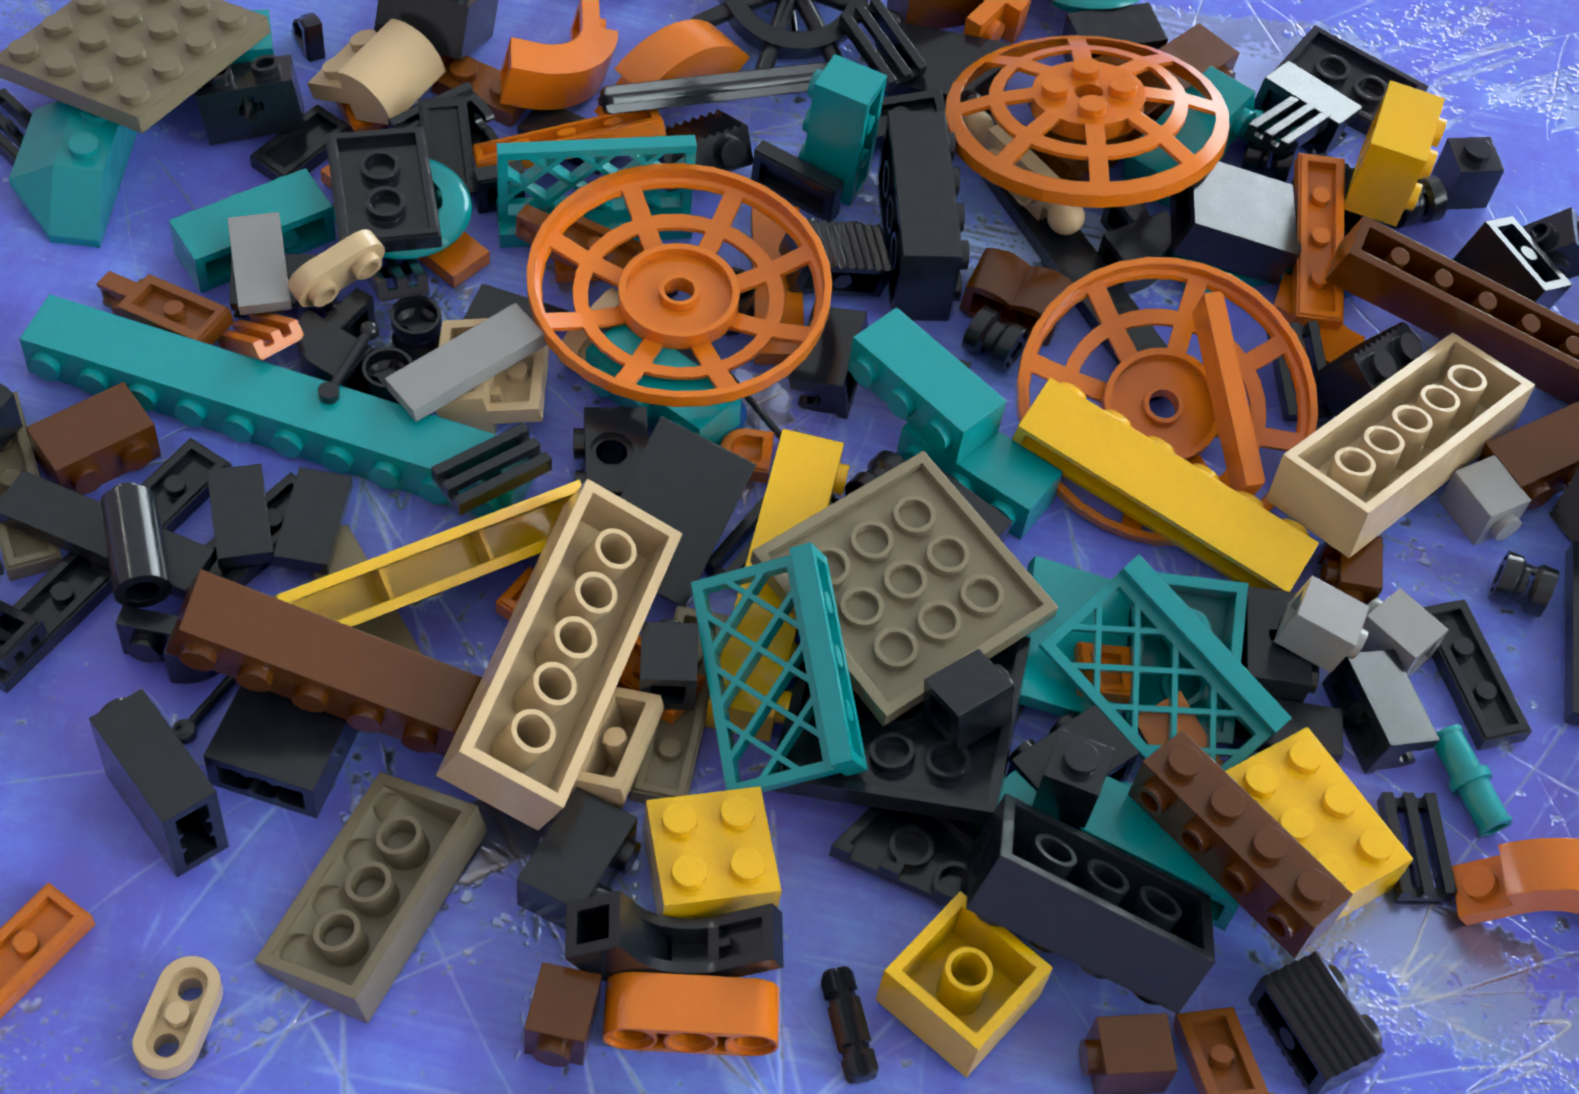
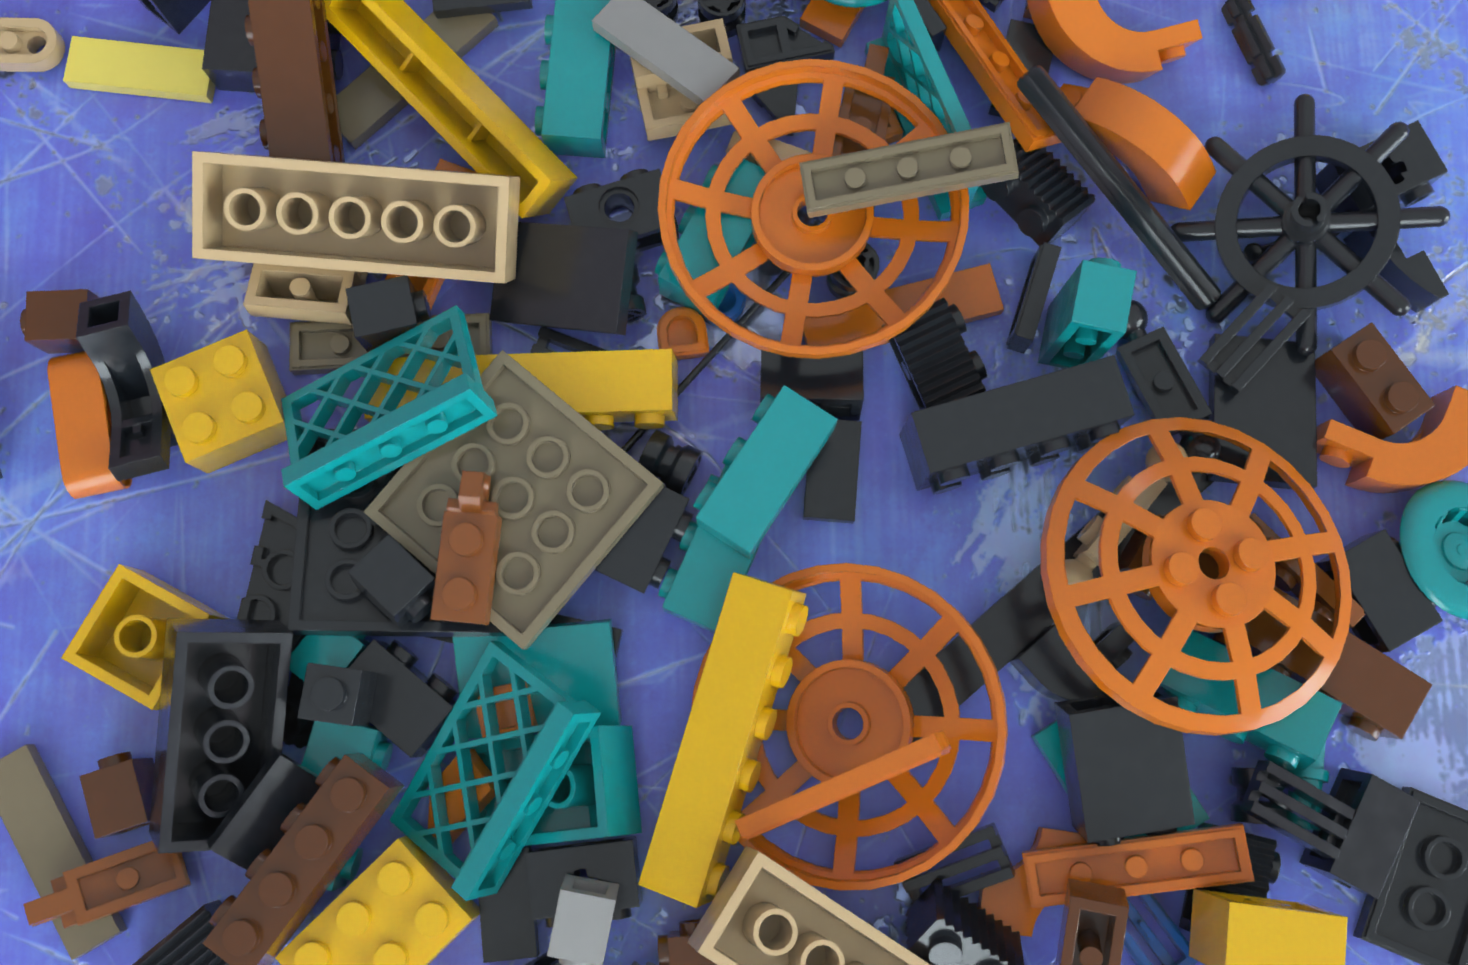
camera: 85 degrees right, 25 degrees up
dark tan slope [254,772,488,1023] -> none
black tile [431,422,552,516] -> none
black brick [517,787,641,930] -> none
black axle [820,966,879,1084] -> none
reddish brown brick [959,248,1073,346] -> none
black wheel [962,305,1030,372] -> none
none -> light yellow tile [63,36,215,103]
none -> black tile [206,750,320,870]
none -> dark orange hinge [430,470,502,625]
none -> black tile [736,15,835,73]
none -> dark tan tile [799,122,1019,218]

